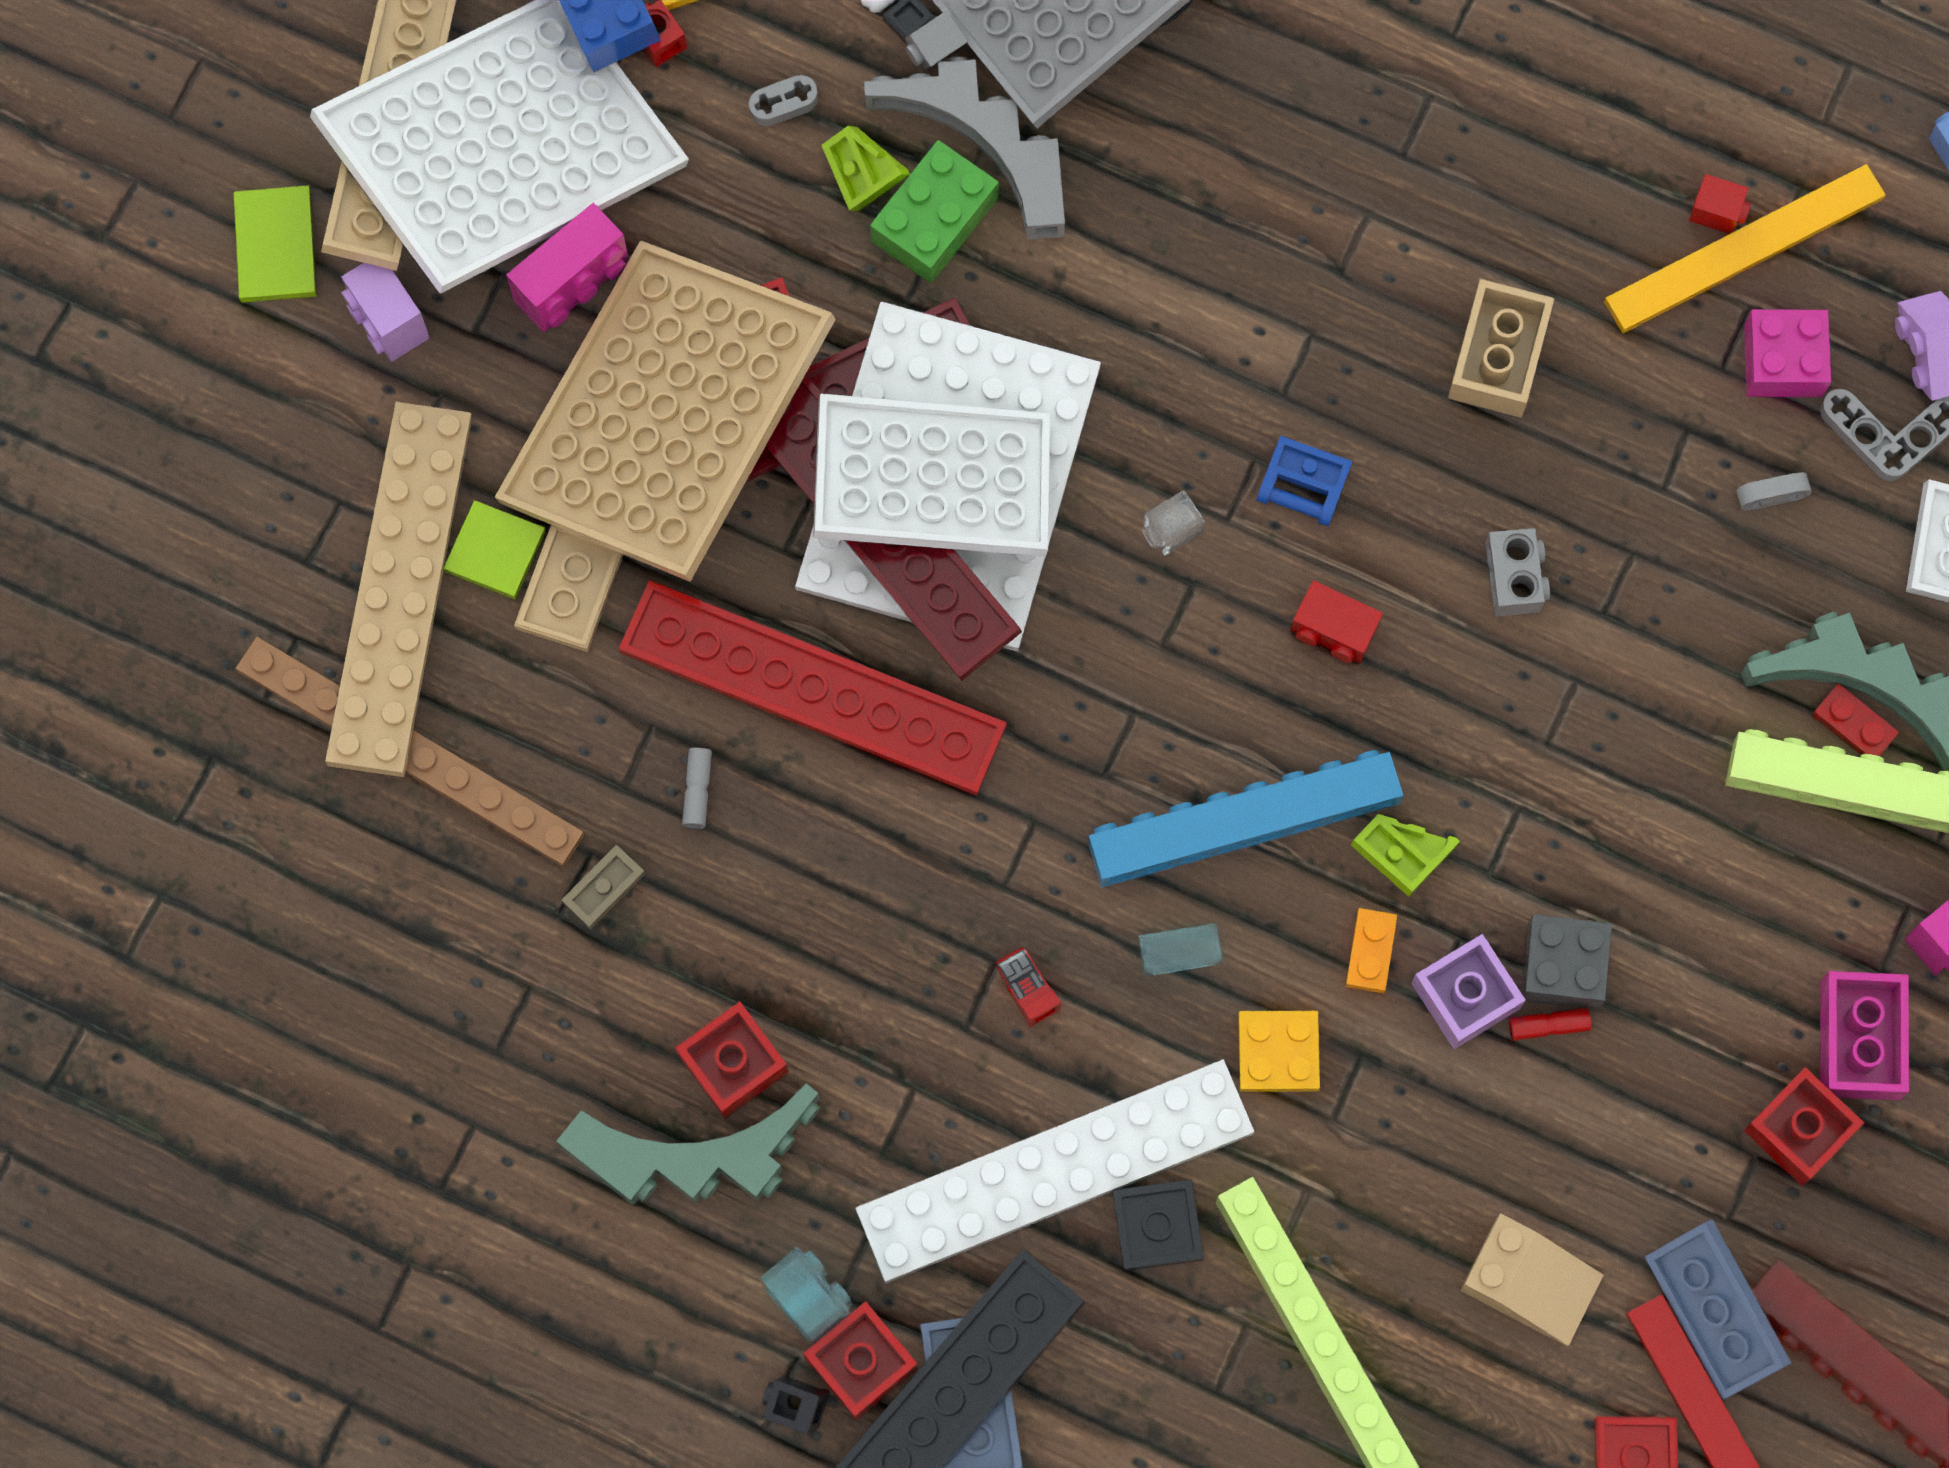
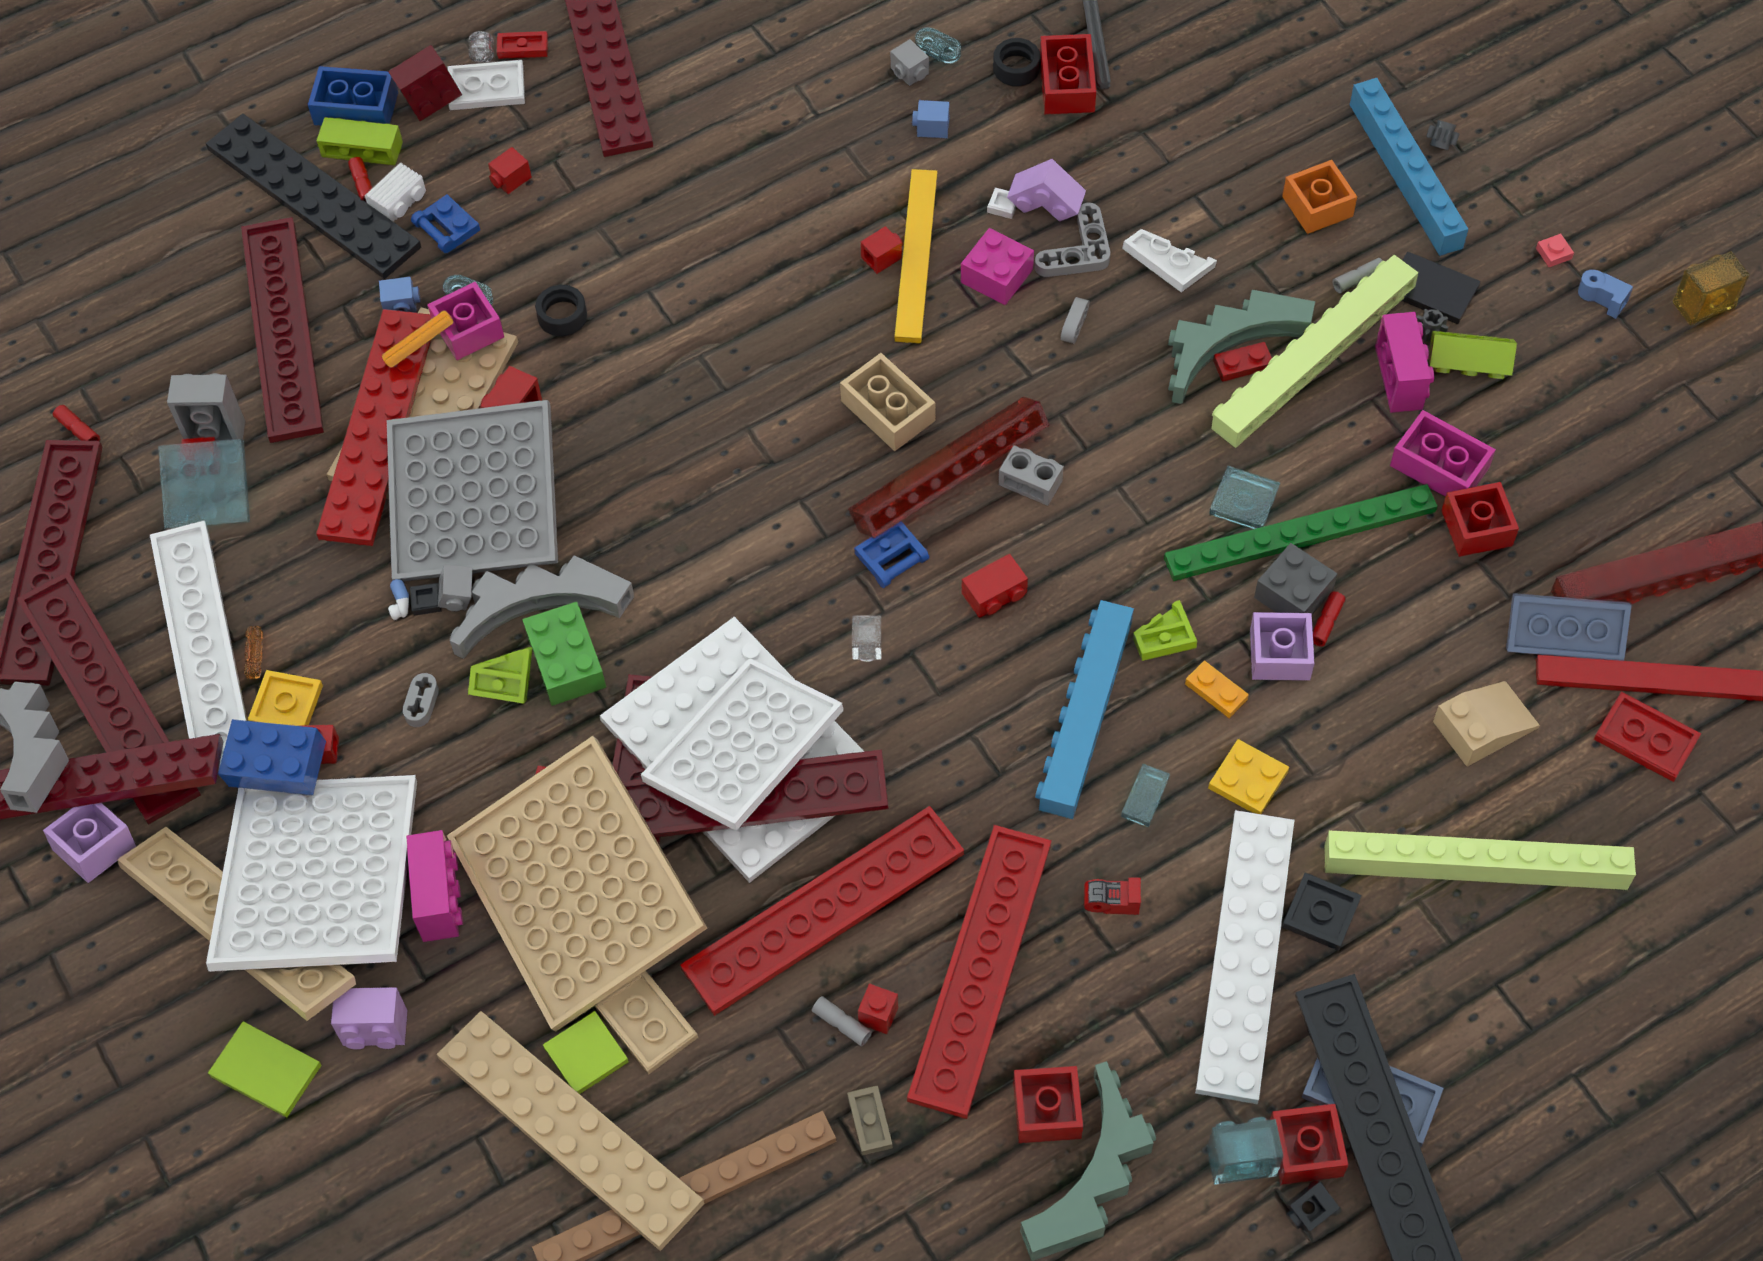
camera: 55 degrees left, 15 degrees down
none -> clear red brick [848,397,1050,538]
none -> red brick [858,984,899,1034]
none -> red plate [907,825,1052,1119]
none -> white tile [987,188,1016,219]
none -> green plate [1164,484,1438,581]
none -> clear light blue tile [1209,466,1280,529]

